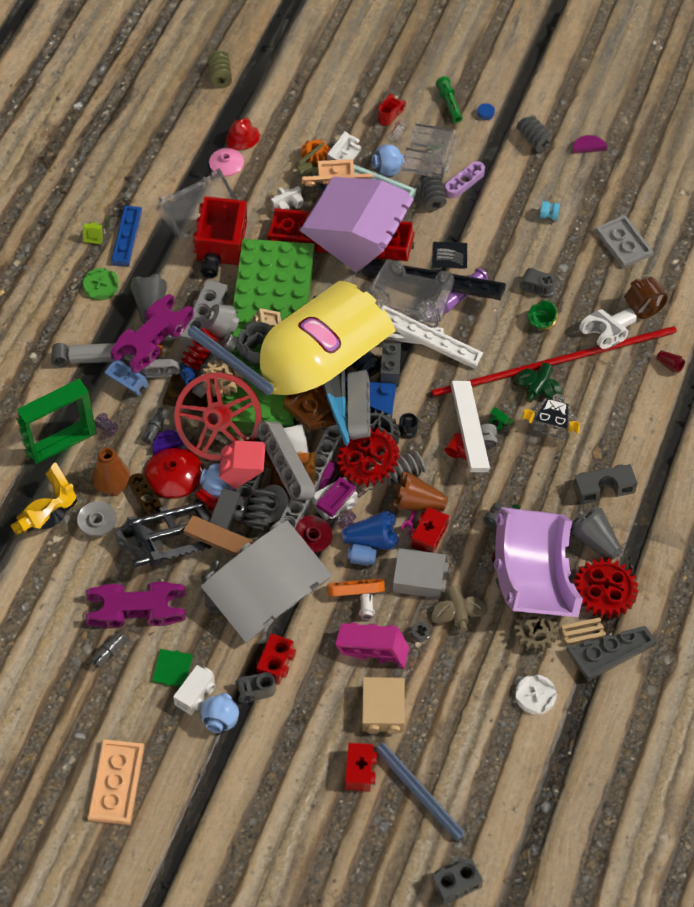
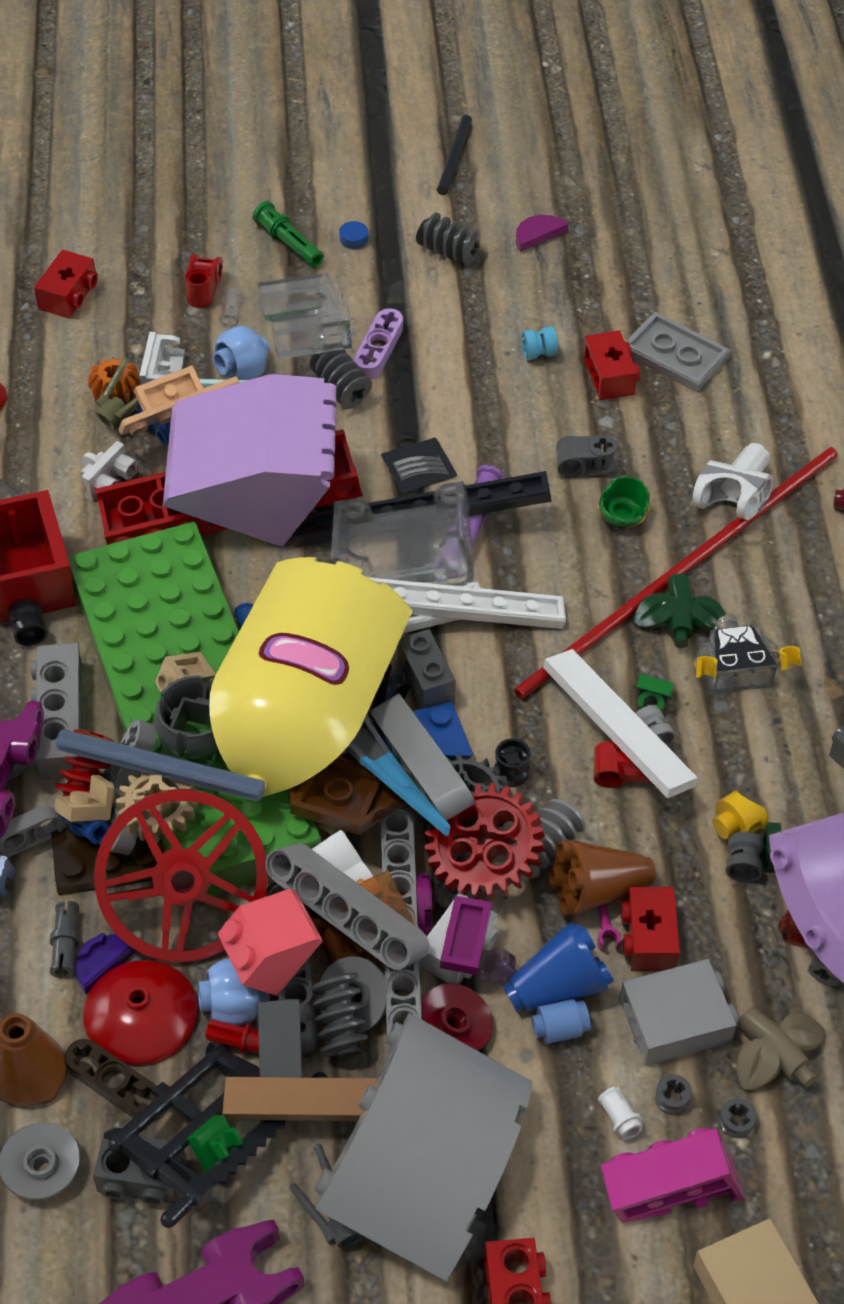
camera: 25 degrees left, 5 degrees down
light grey cone [204,304,239,340] -> none
orange beam [327,579,385,596] -> none
reddish brown piece [624,276,668,319] -> none
none -> red brick [34,249,98,319]
none -> tan bracket [54,775,116,822]
none -> green tile [187,1115,244,1173]
none -> black bar [437,115,472,195]
none -> red brick [583,330,640,400]
none -> dark grey bush [655,1074,692,1115]
none -> yellow piece [712,789,769,839]

